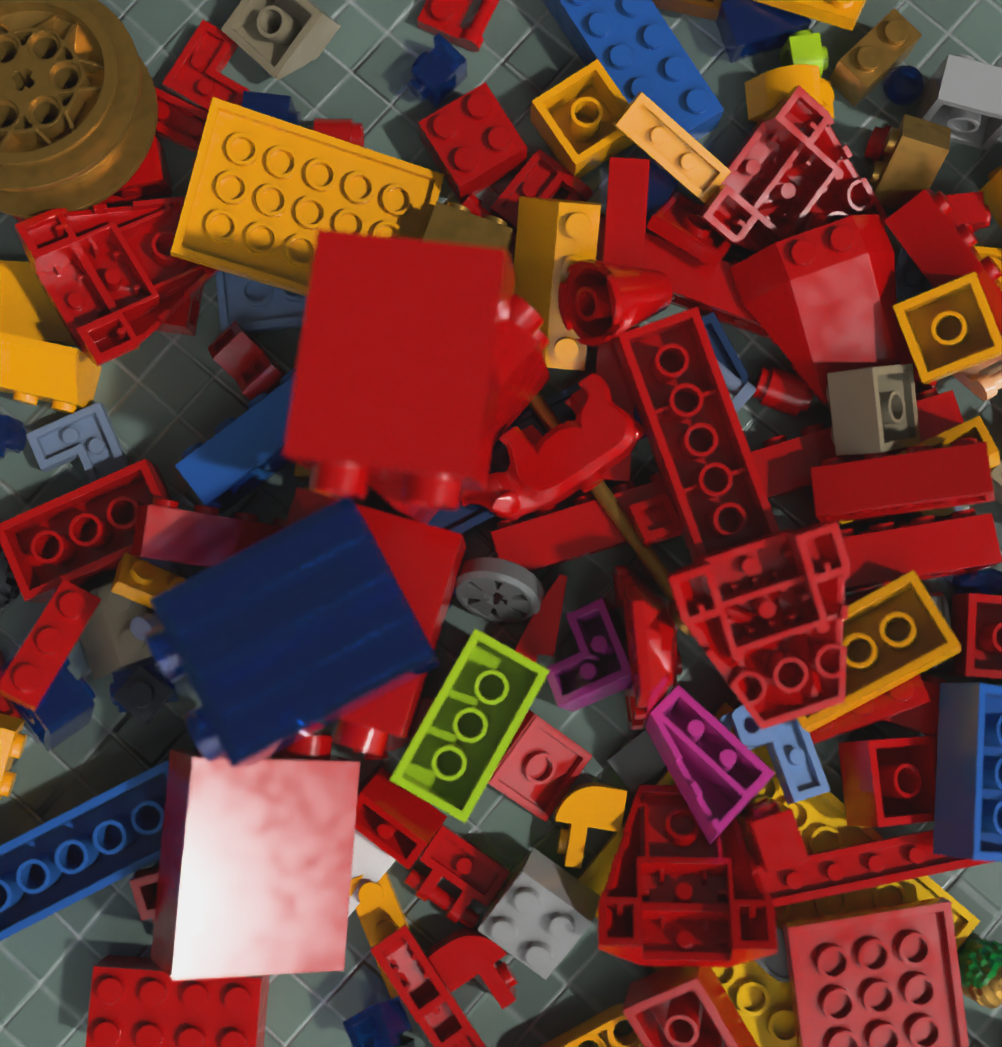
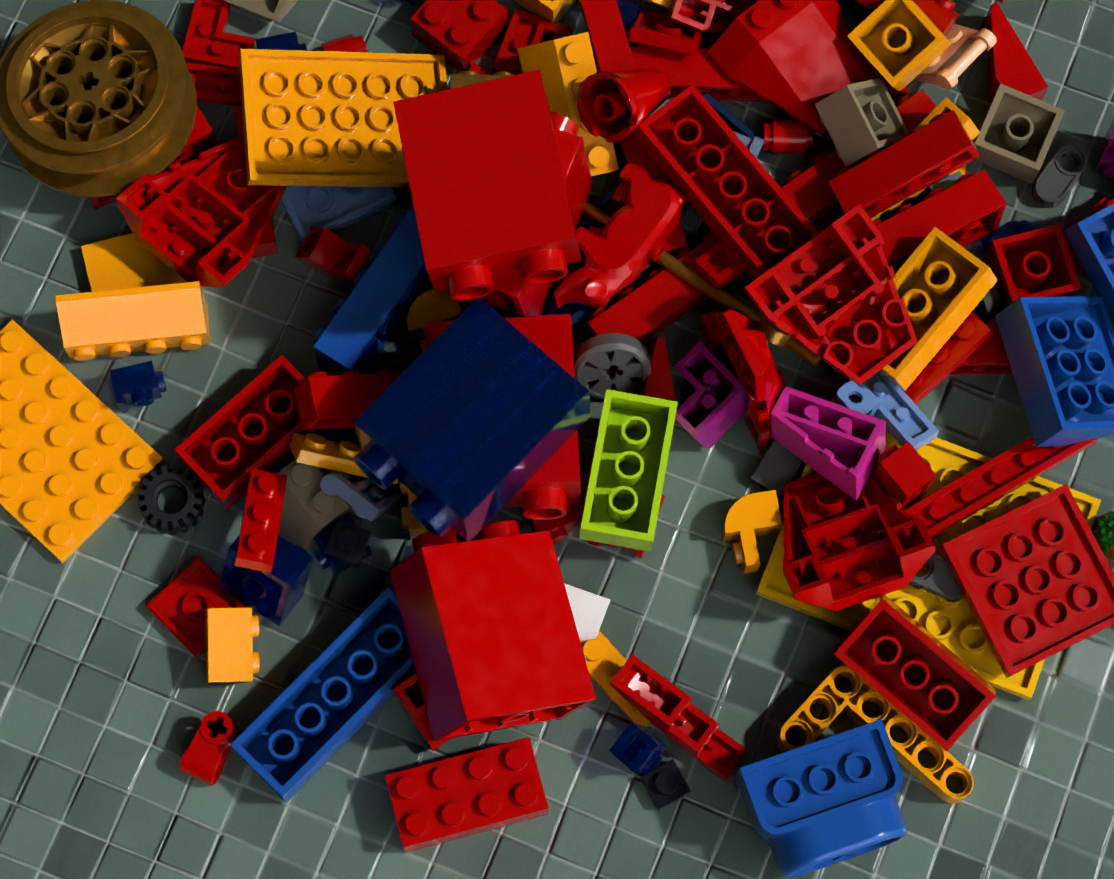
camera: 20 degrees left, 10 degrees down
sand blue plate [26,402,130,483] -> none
red brick [355,768,447,870] -> none
red plate [404,824,510,929] -> none
red brick [428,927,518,1010] -> none
light grey brick [477,847,600,980] -> none
red tile [488,710,593,822] -> none
red brick [838,735,938,827] -> none

